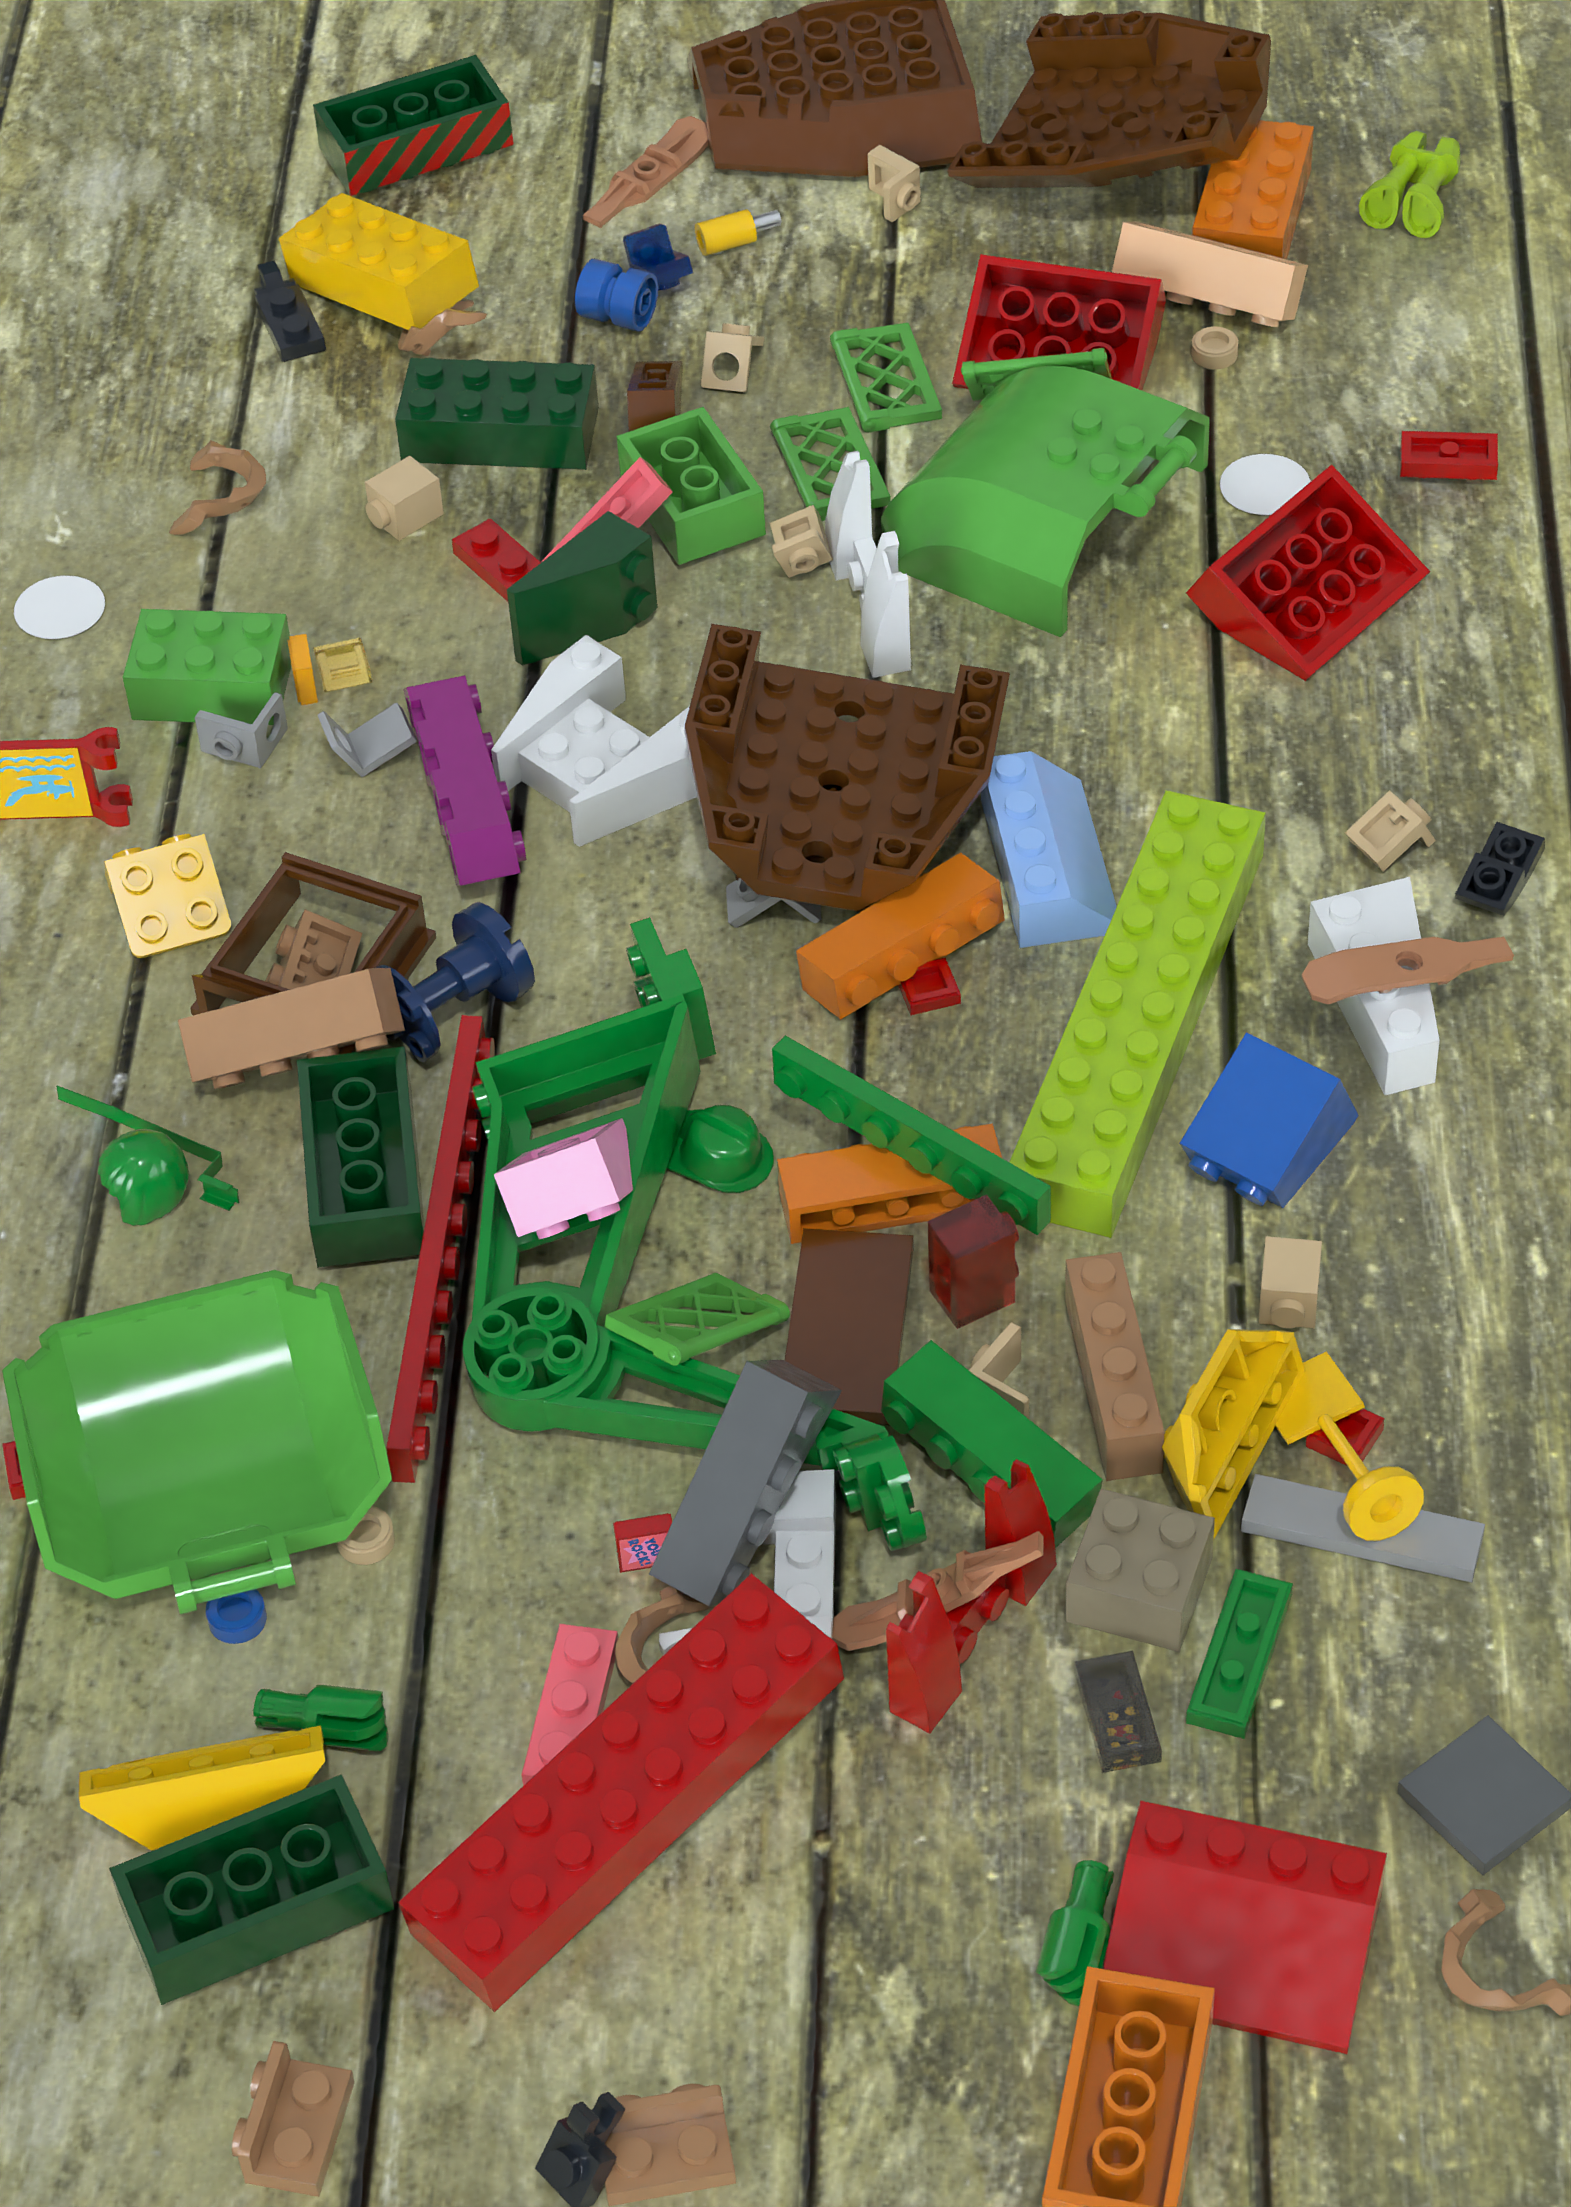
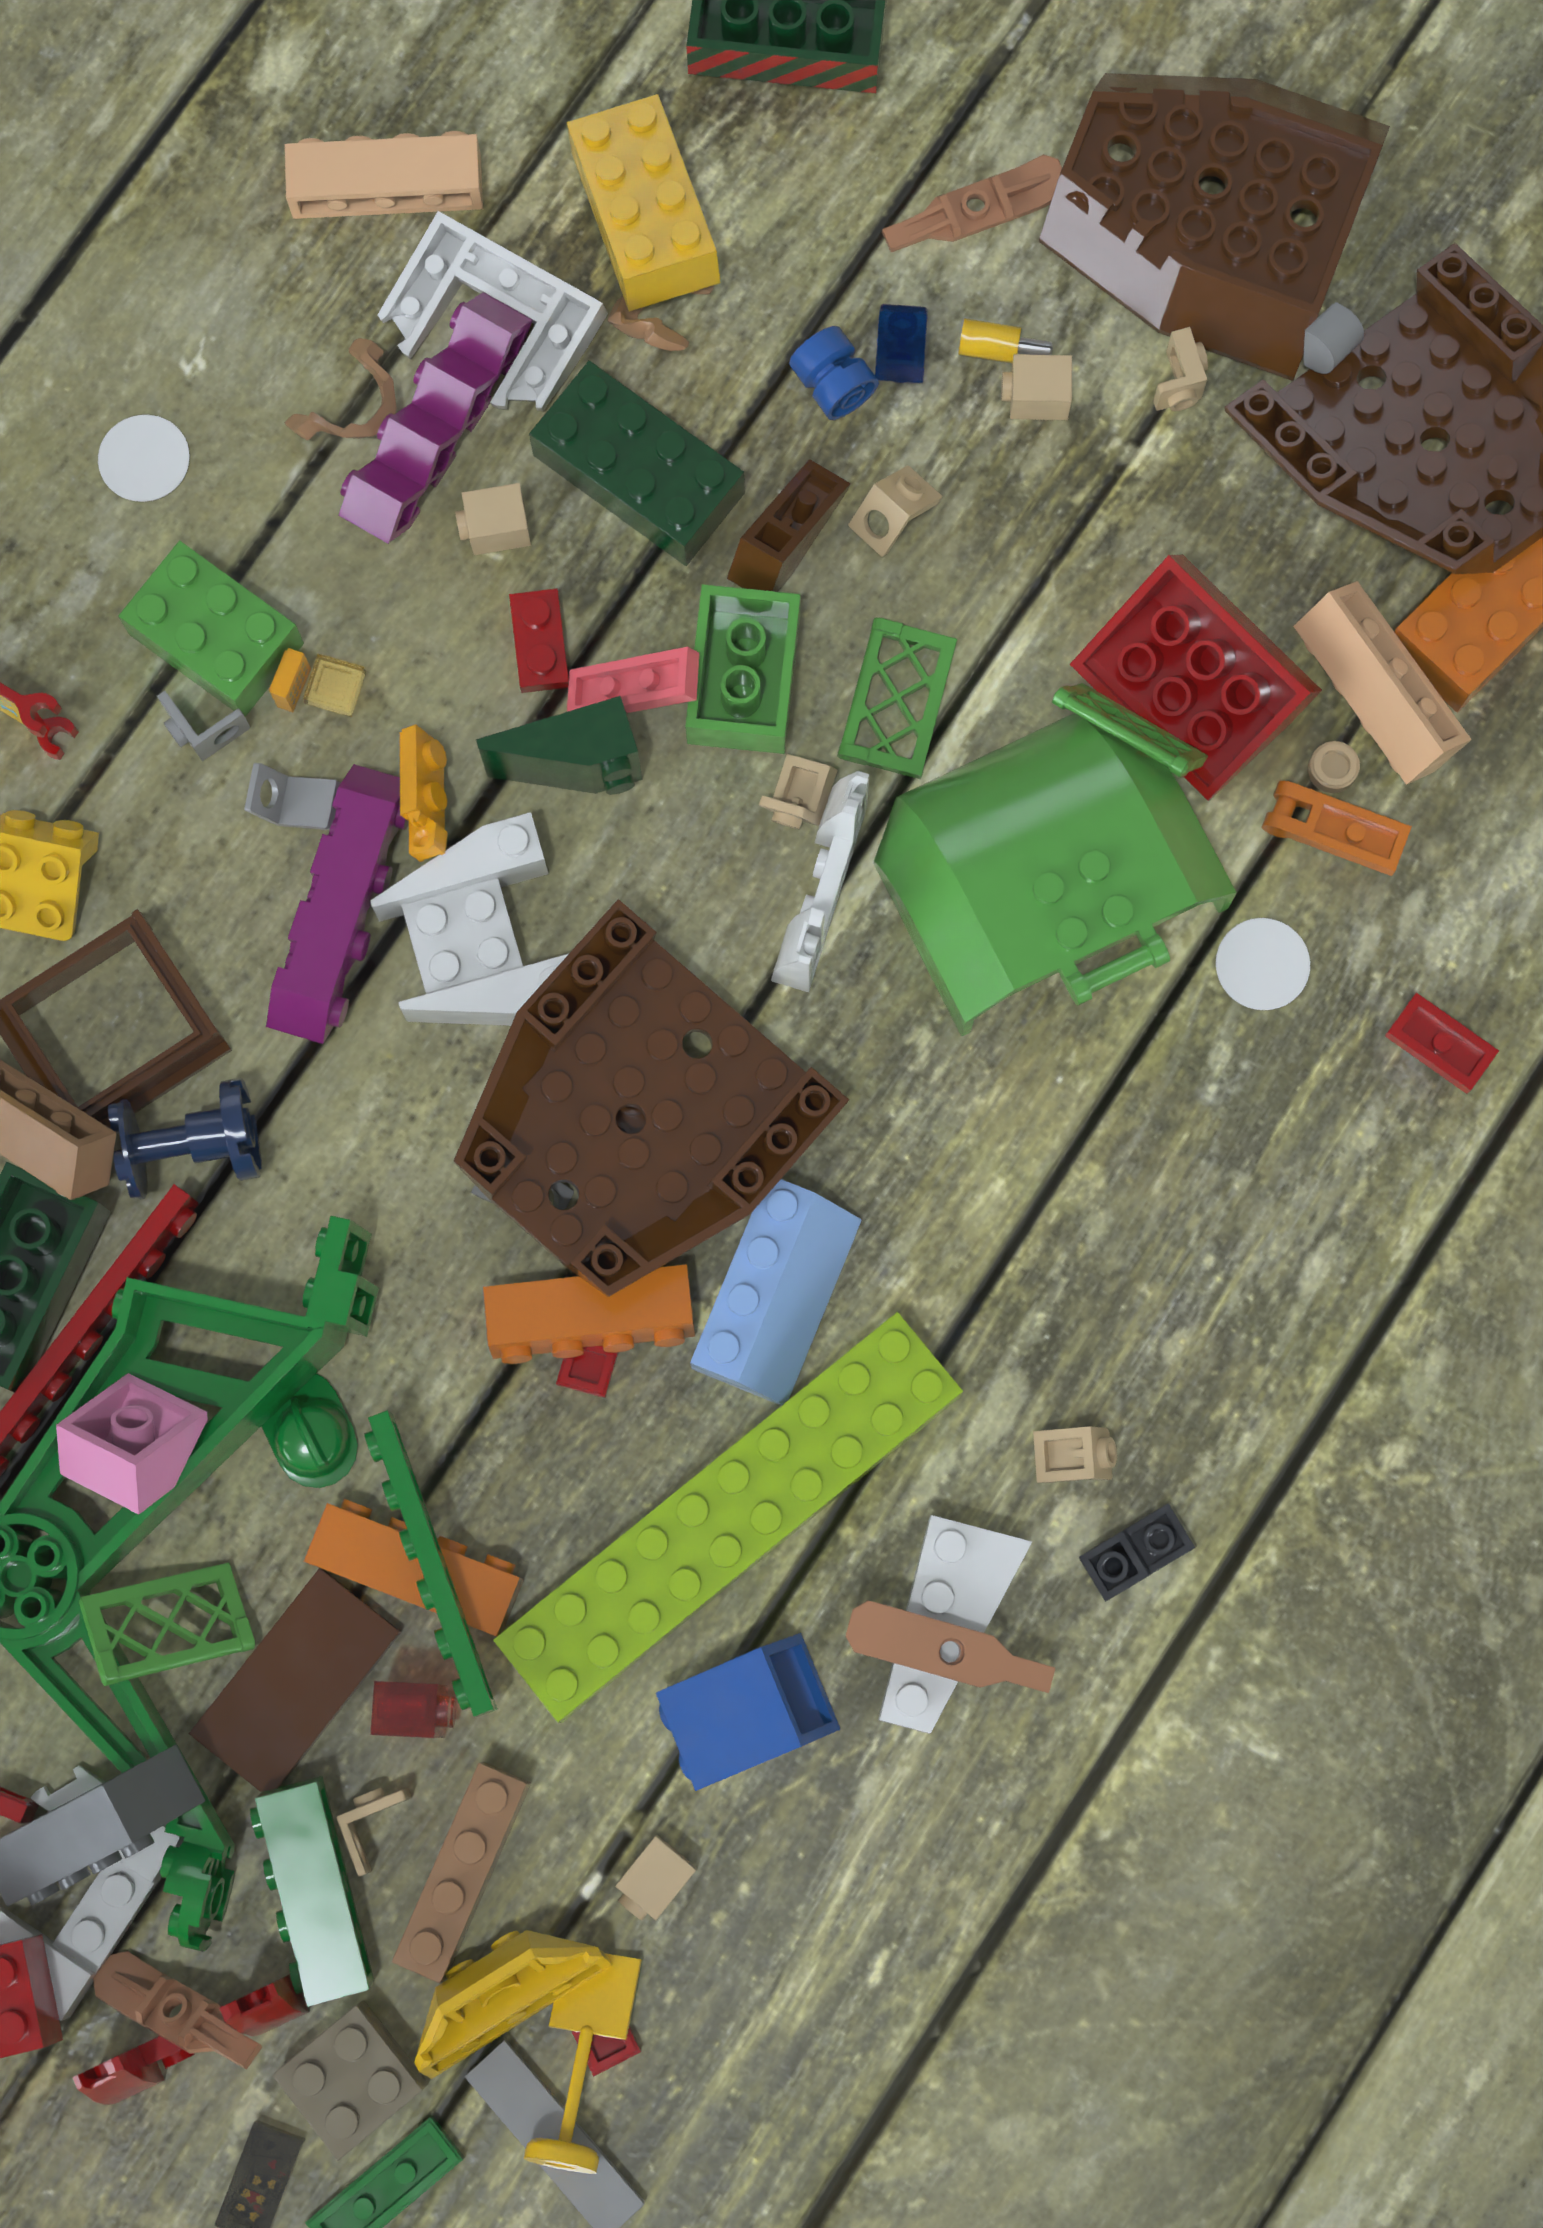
camera: 30 degrees right, 30 degrees up
black hinge [254,260,326,362] -> none
medium nougat bracket [265,909,362,989] -> none
bright green window [830,322,942,432] -> none
red slope [1186,464,1430,681] -> none
none -> light nougat brick [285,131,483,219]
none -> magenta brick [338,292,532,544]
none -> white wedge [378,211,608,411]
none -> light orange hinge [400,724,448,862]
none -> tan brick [1001,354,1072,420]
none -> orange plate [1262,781,1412,876]
none -> light grey brick [1303,302,1364,374]

